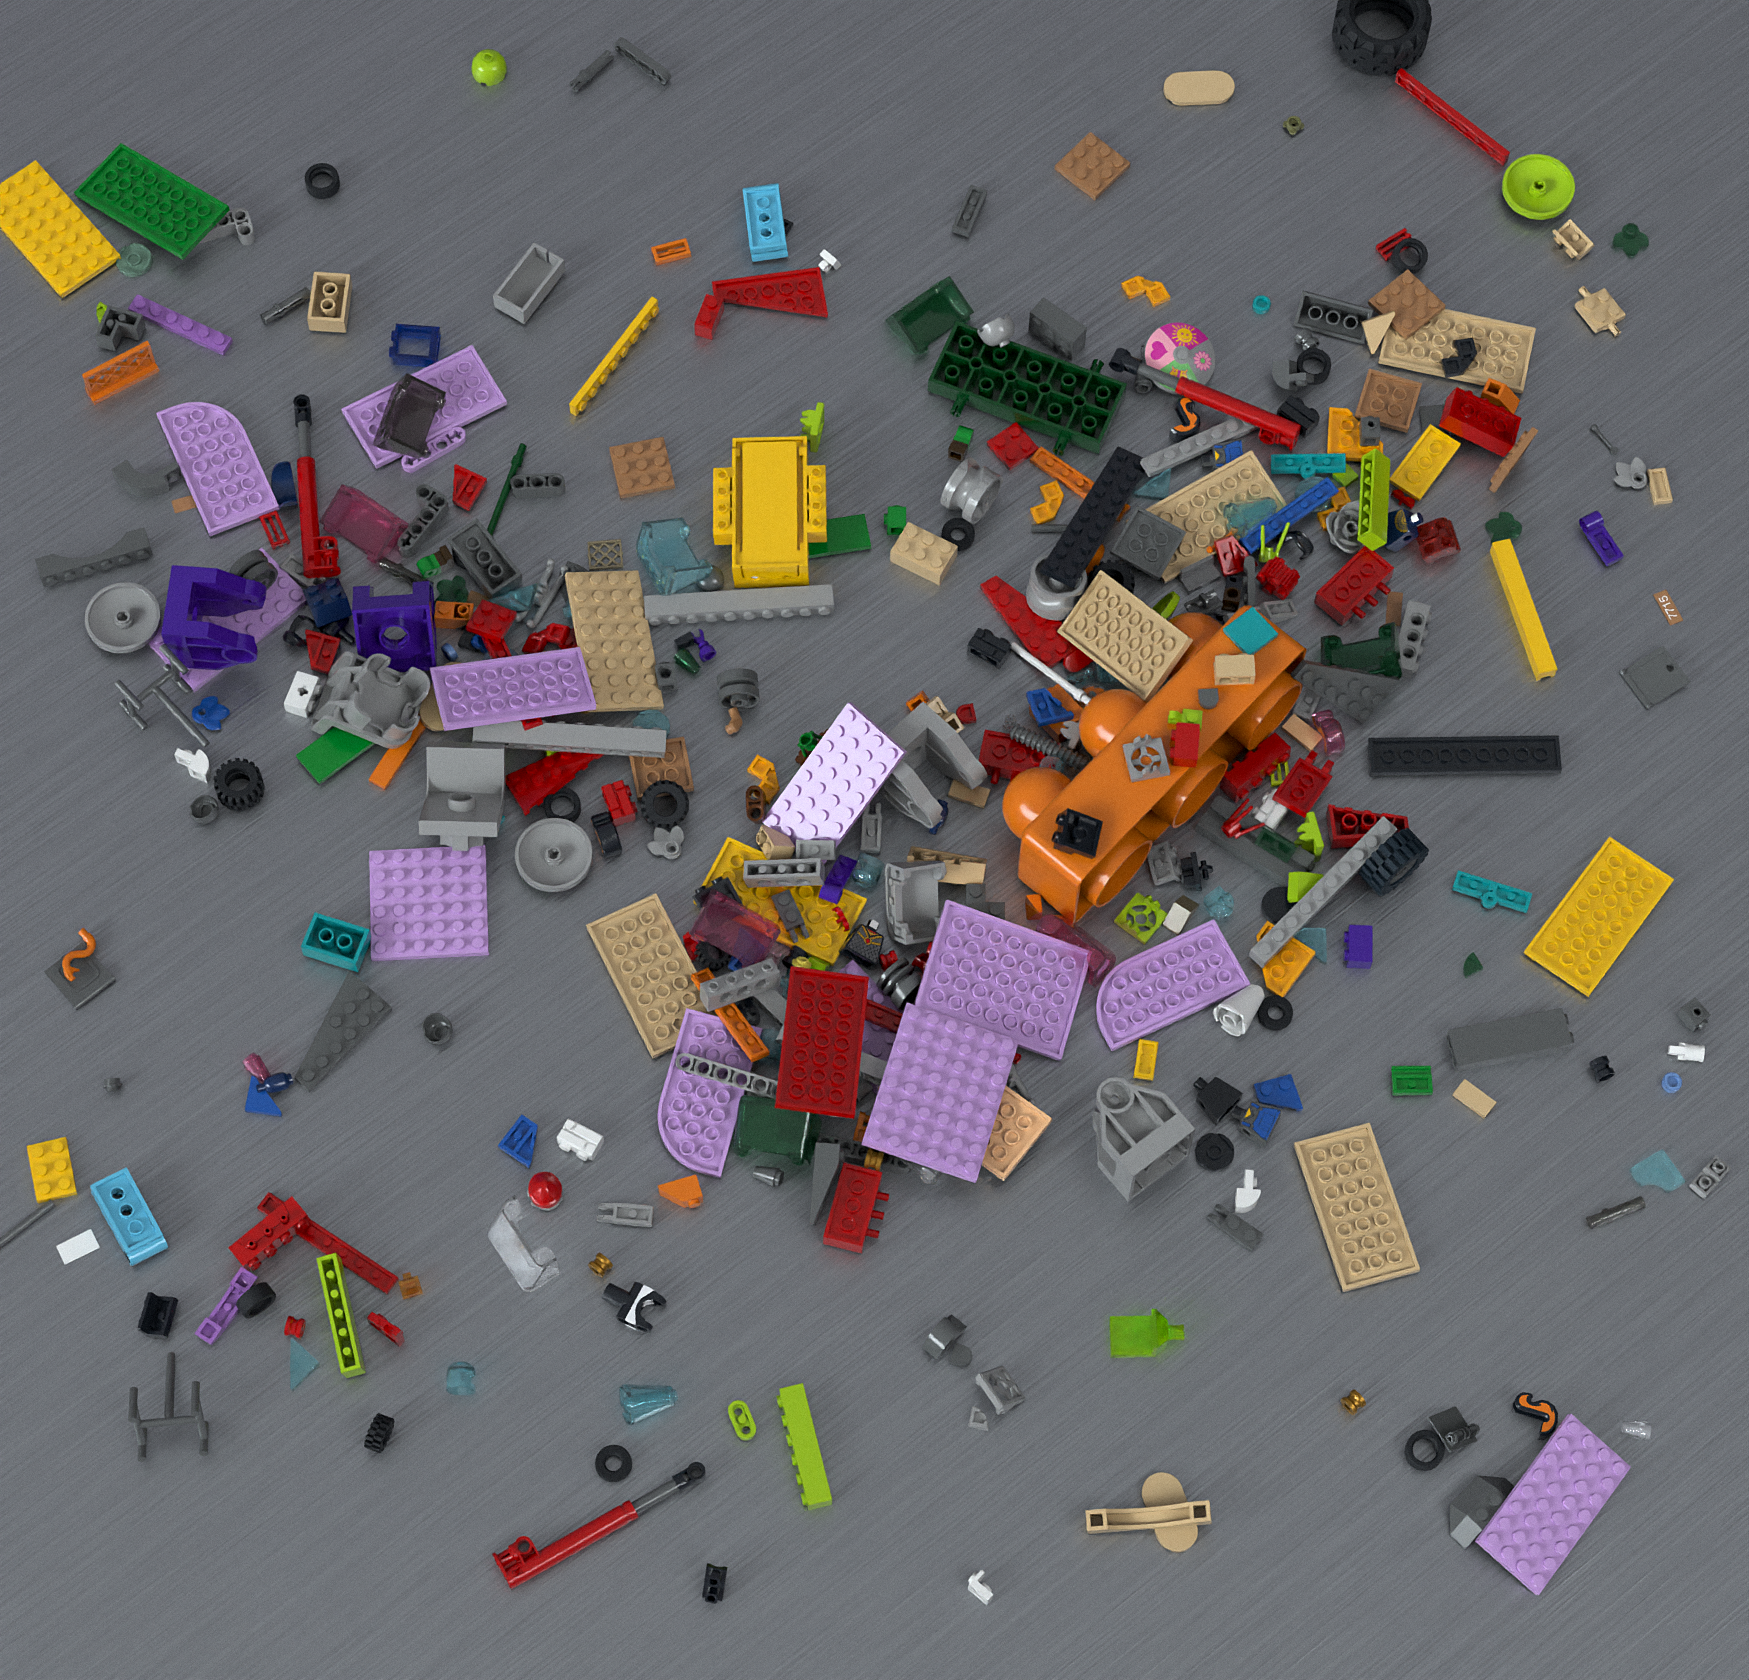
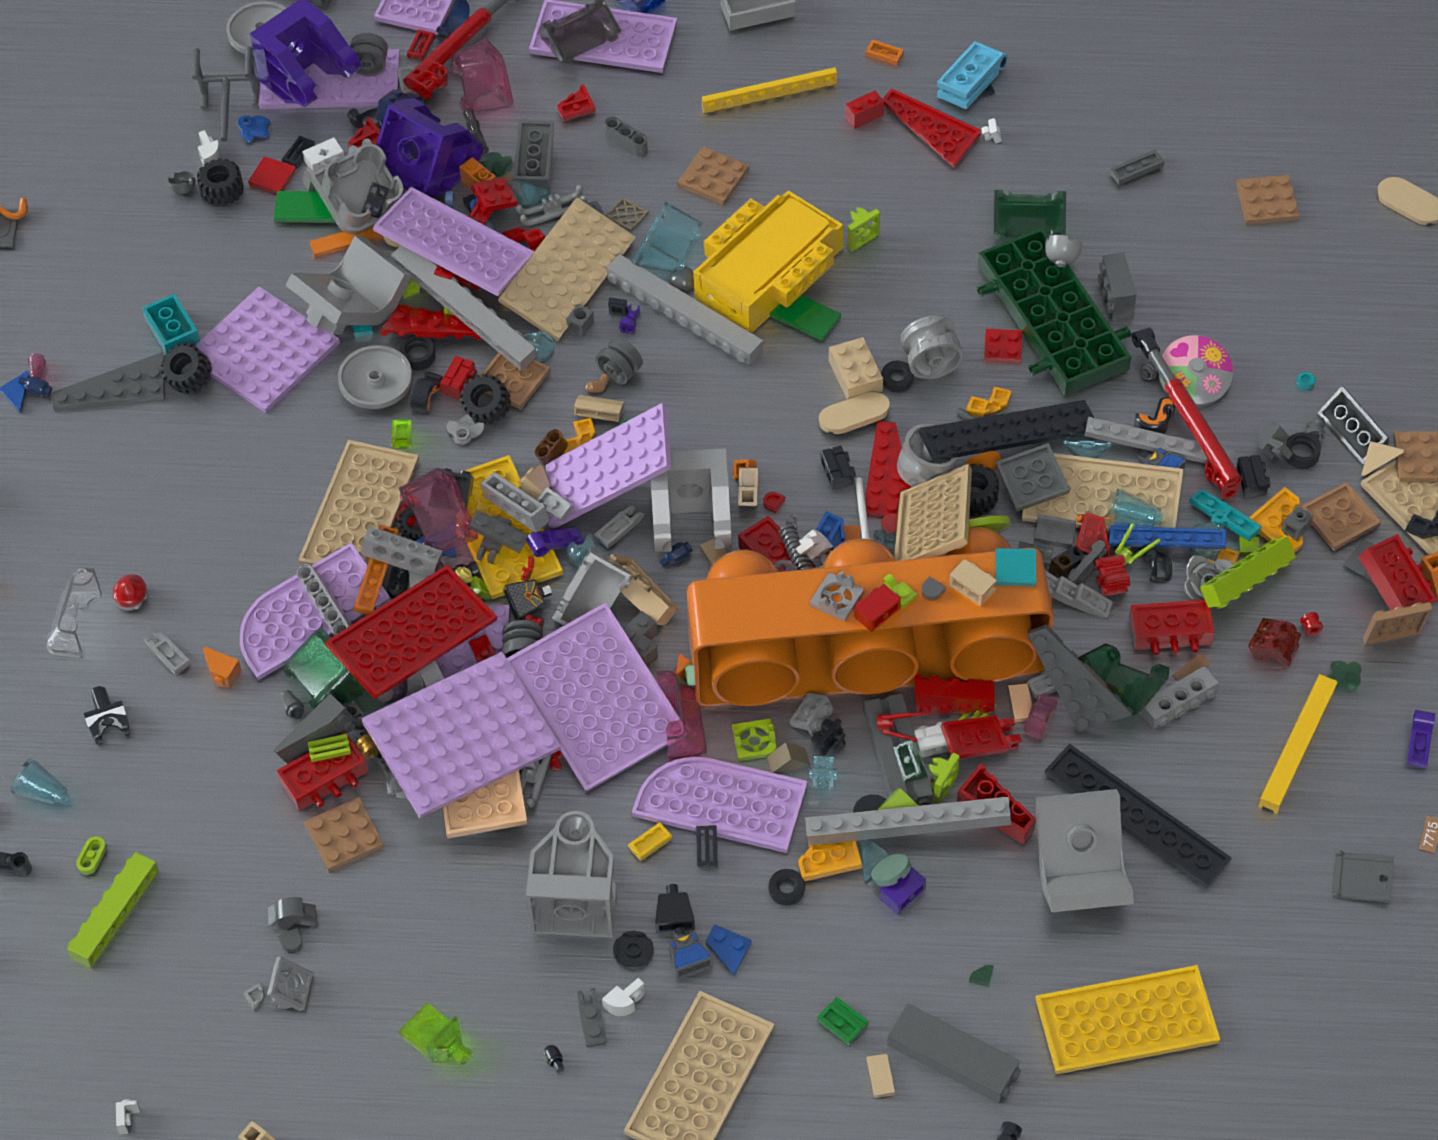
camera: 45 degrees right, 10 degrees down
dark grey beam [397,484,449,558] -> none
lavender beam [401,427,466,473] -> none
leg [416,544,455,578] -> none
dark grey hair [421,1013,453,1045] -> none
dark green bar [487,443,527,536] -> none
blue wing [498,1115,538,1168] -> none
white brick [557,1118,604,1161] -> none
pearl gold wheel [588,1252,613,1278] -> none
clear green cone [673,648,701,675] -> none
green brick [884,505,906,535] -> none
leg [948,425,974,462] -> none
orange tile [1030,446,1131,522] -> none
black plate [1051,808,1103,859] -> none
light orange tile [1121,276,1170,307] -> none
white cone [1213,984,1264,1036] -> none
black wheel [1359,828,1429,896] -> none
dark blue torso [1385,509,1424,552] -> none
yellow plate [1389,424,1461,502] -> none
red piece [1391,490,1415,509] -> none
teal hinge [1452,870,1533,913] -> none
none -> black tyre [160,343,212,394]
none -> red tile [248,156,296,194]
none -> black tile [281,135,315,169]
none -> medium nougat plate [304,797,384,872]
none -> lime tile [308,734,351,762]
none -> black hips [361,182,390,219]
none -> clear neon green brick [391,419,413,449]
none -> dark grey plate [468,510,529,553]
none -> black cylinder [543,1045,564,1072]
none -> tan piece [574,395,624,422]
none -> tile [684,663,695,685]
none -> black tile [696,825,718,867]
none -> white brick [796,530,833,559]
none -> tan tile [819,392,890,434]
none -> sand green tile [871,854,911,886]
none -> light grey piece [1035,789,1134,912]
none -> red wheel [1300,612,1324,636]

